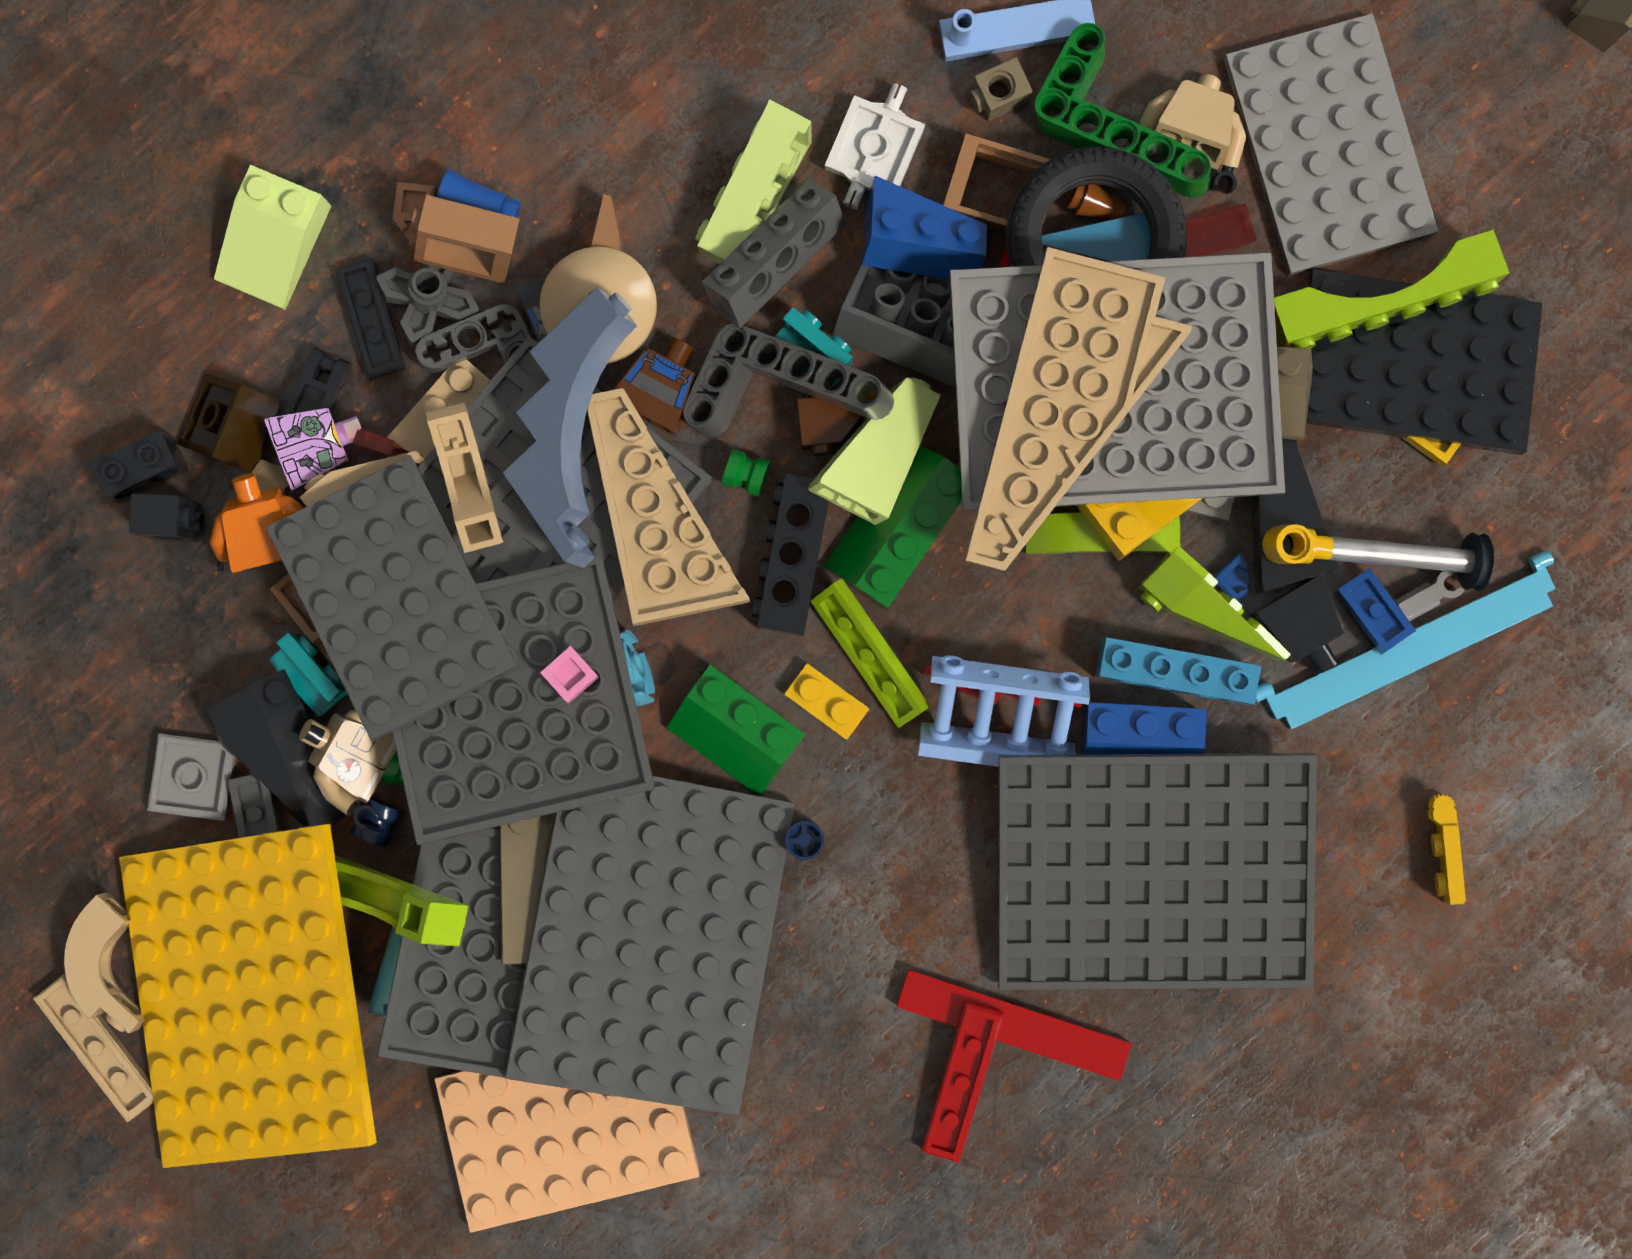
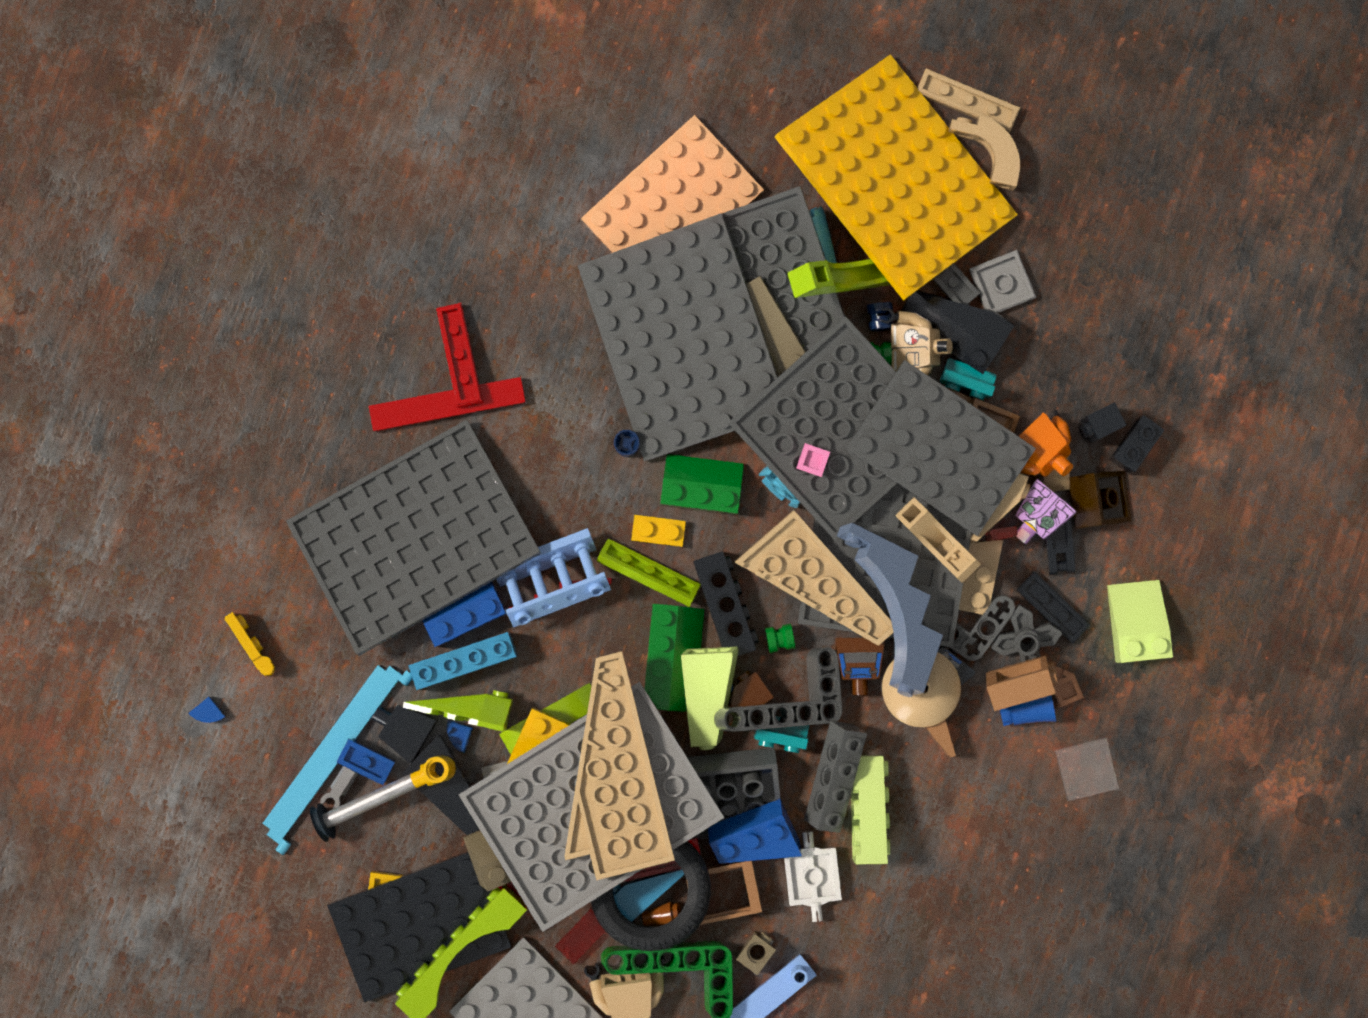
camera: 150 degrees right, 0 degrees up
none -> blue tile [189,696,226,723]
none -> clear tile [1055,738,1119,801]

